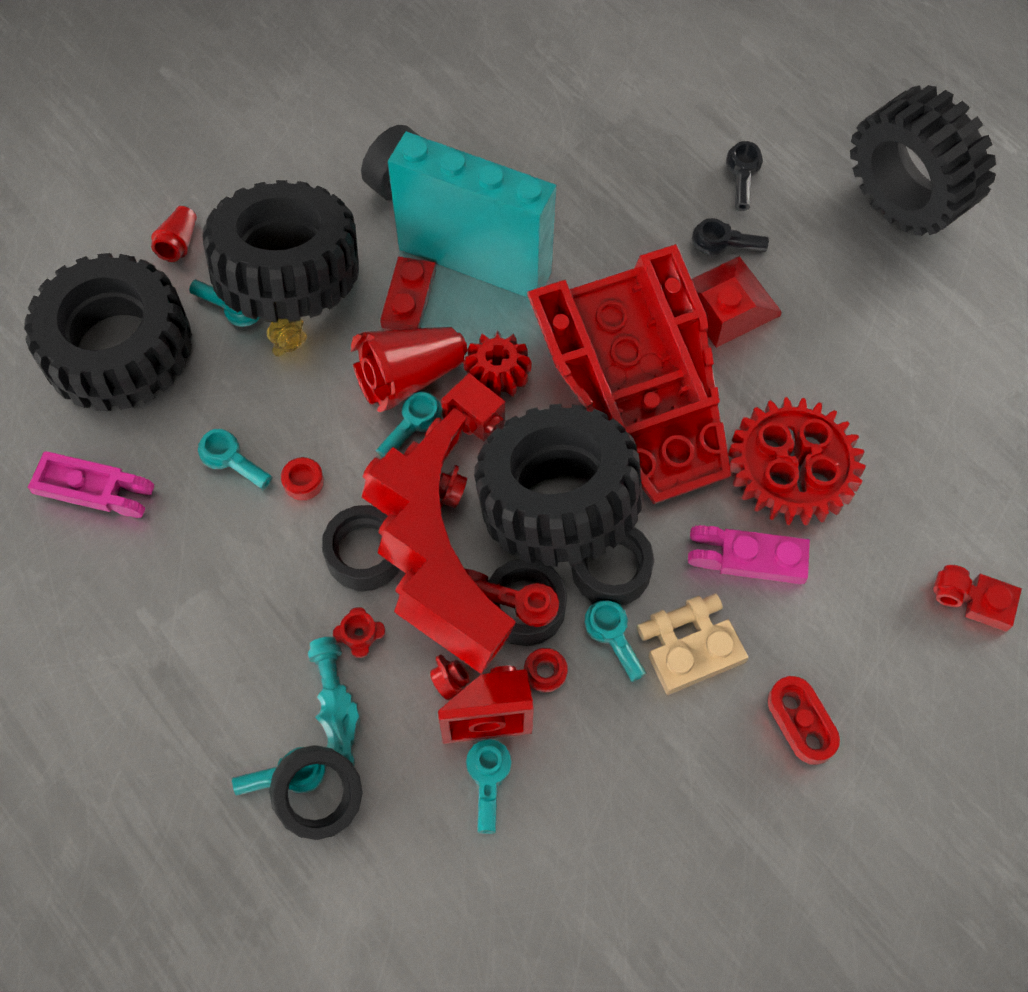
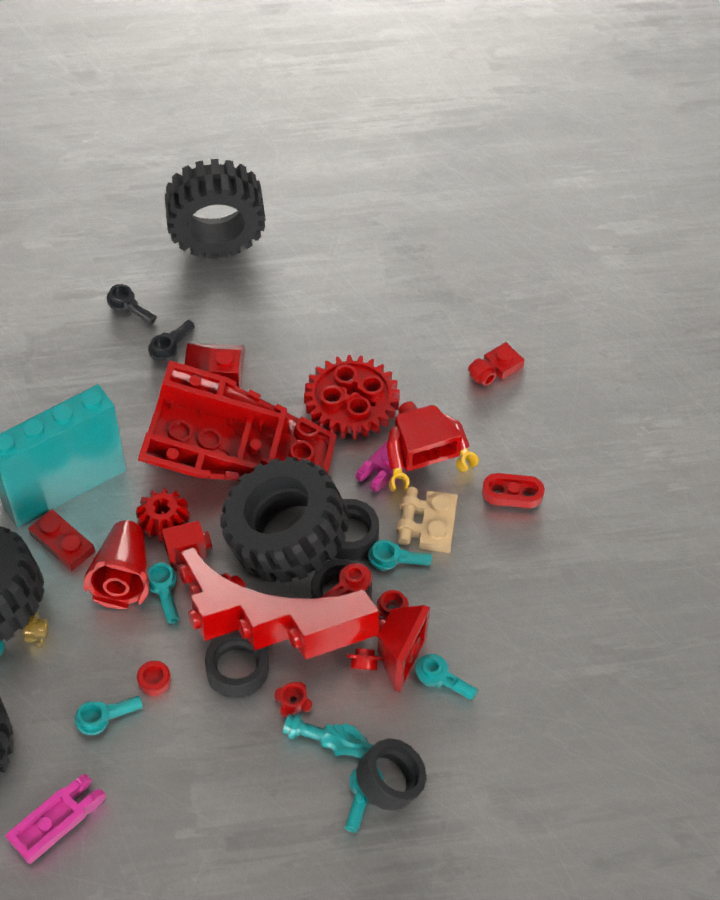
camera: 60 degrees left, 10 degrees down
none -> red torso [386,401,479,492]

